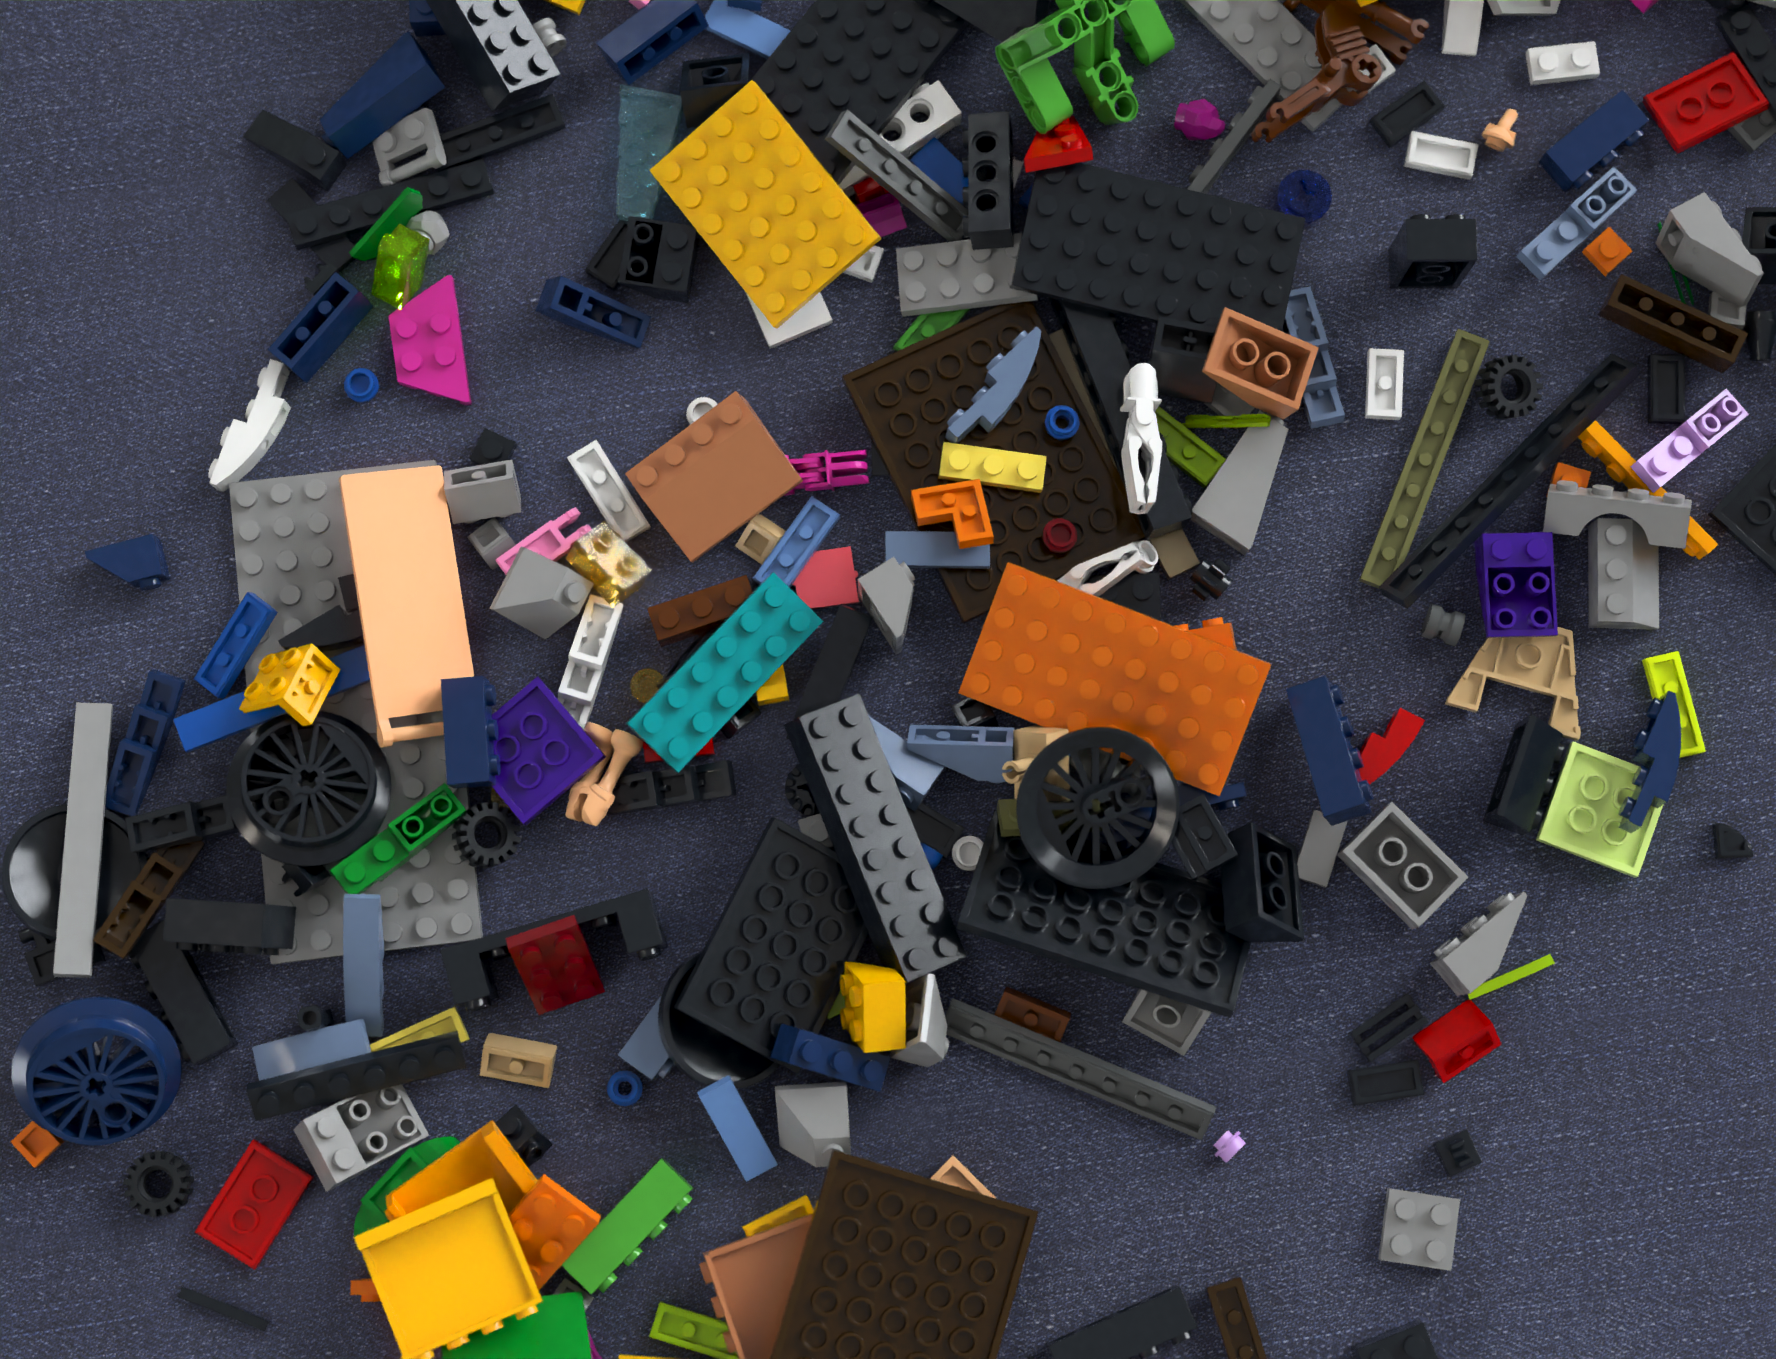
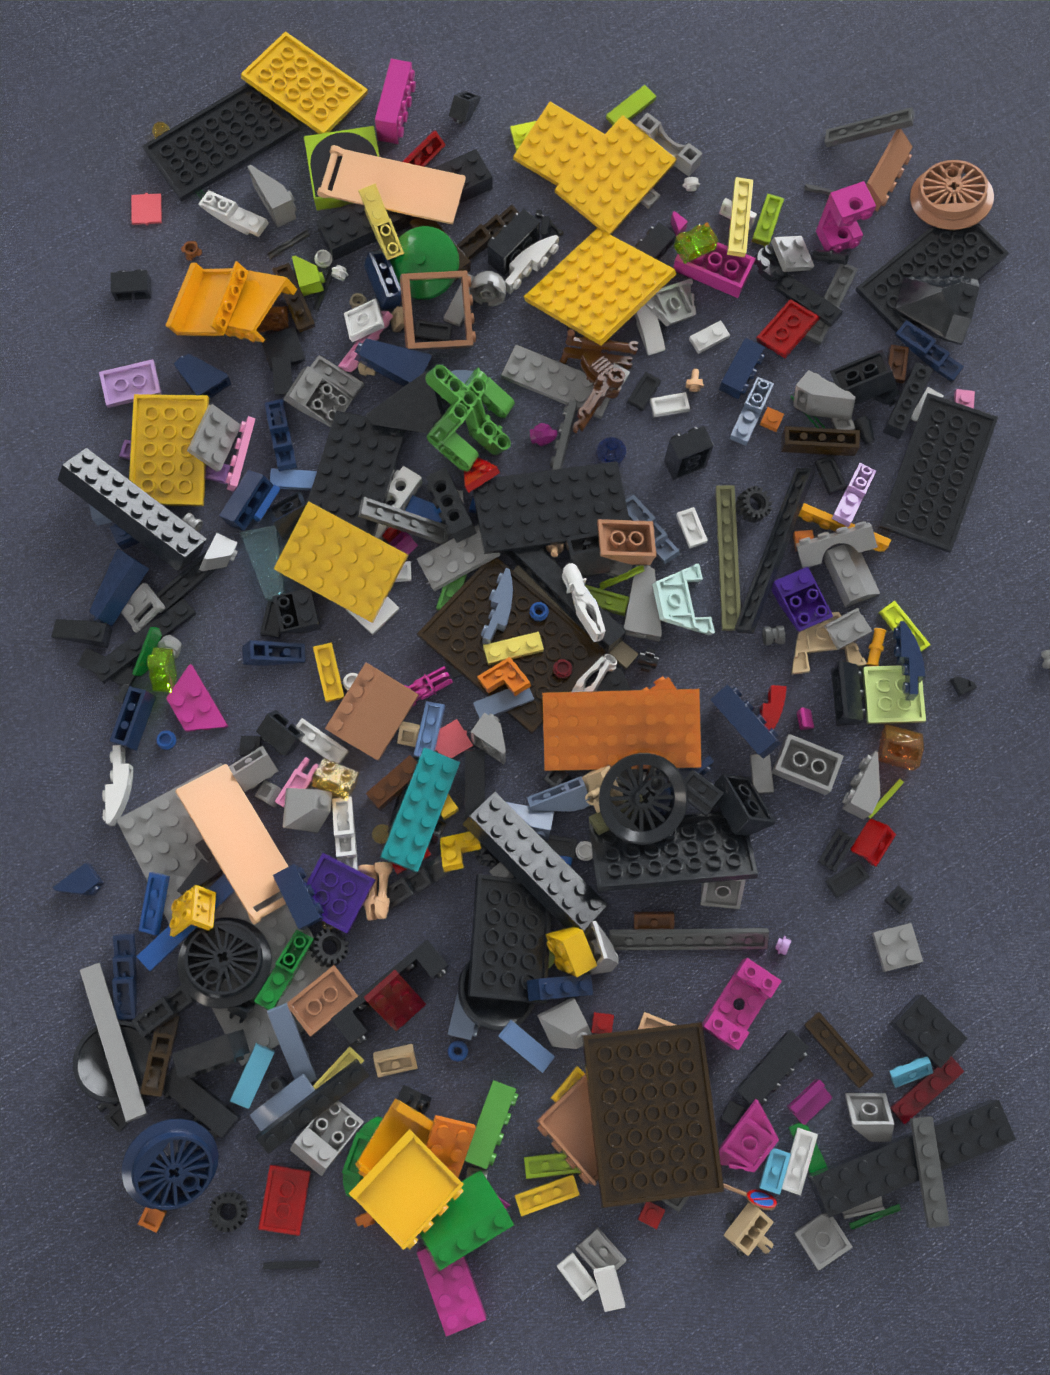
camera: 25 degrees left, 5 degrees down
none -> slope [199,533,238,571]
none -> medium azure tile [230,1043,275,1109]
none -> blue tile [253,484,280,522]
none -> black piece [256,710,305,756]
none -> nougat plate [287,965,358,1037]
none -> yellow plate [313,642,345,703]
none -> yellow plate [440,831,481,872]
none -> light nougat plate [546,543,564,557]
none -> red plate [591,1012,614,1034]
none -> light aqua wing [652,564,715,635]
none -> dark pink plate [702,958,781,1050]
none -> dark pink slope [797,708,814,730]
none -> light grey plate [824,608,872,650]
none -> light orange pin [866,628,886,666]
none -> clear orange slope [878,724,924,771]

